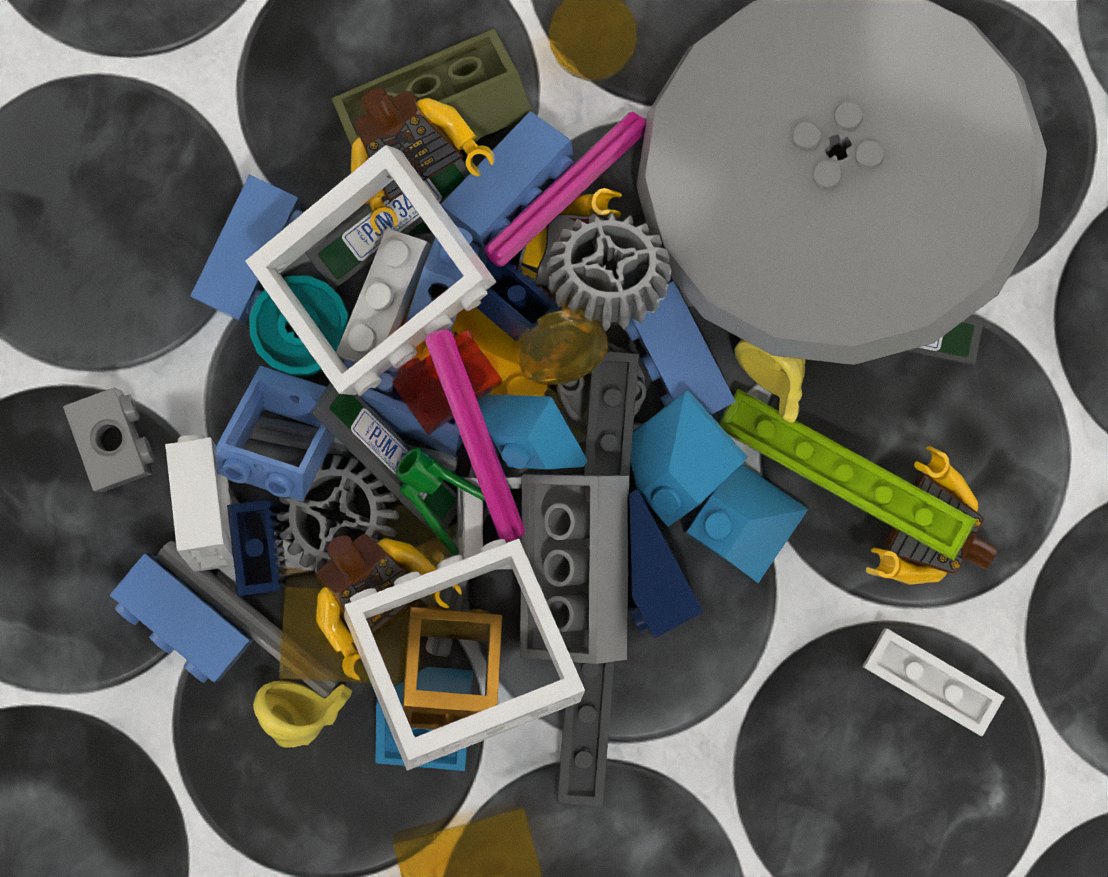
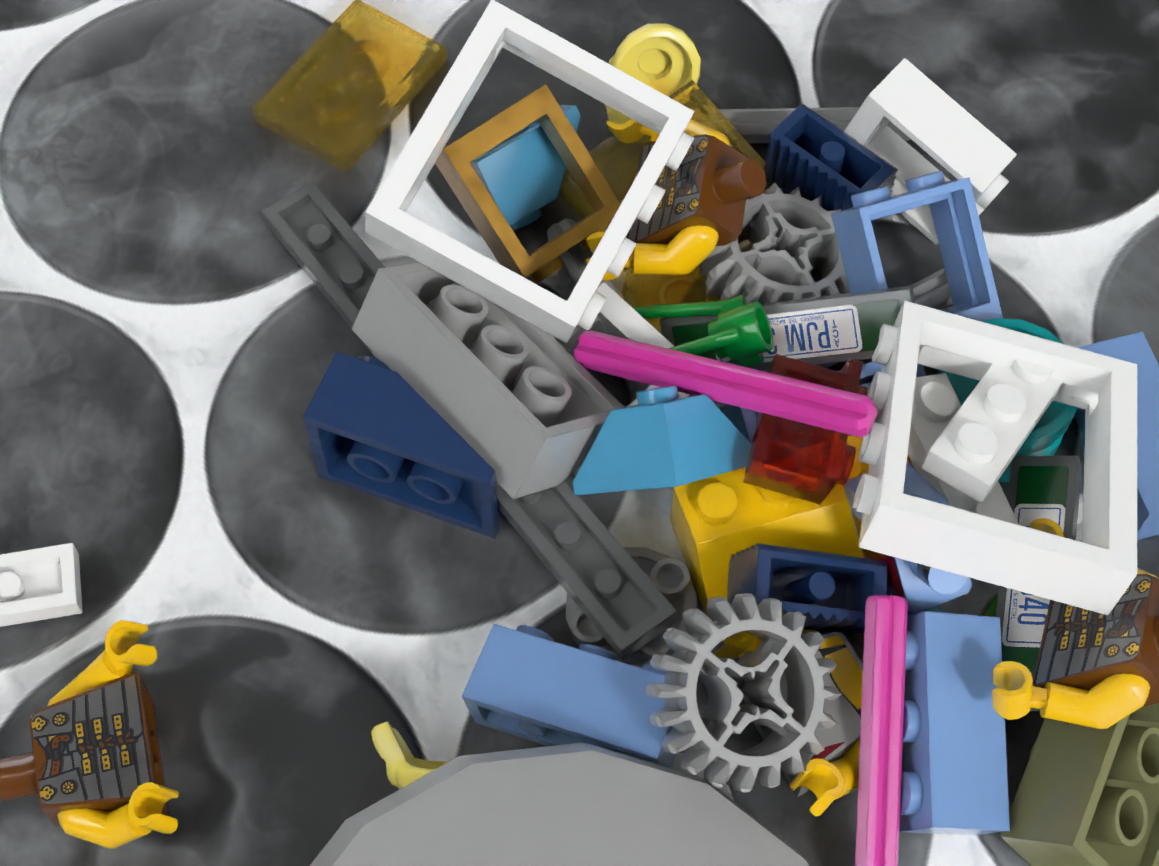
camera: 135 degrees right, 25 degrees down
light grey brick [63,388,154,492] -> none
medium blue brick [110,553,254,683] -> none
clear yellow tile [515,310,608,385] -> none
dark azure slope [630,389,748,527] -> none
dark azure slope [684,464,808,583] -> none
lime tile [718,389,977,561] -> none
none -> white plate [921,359,1063,503]

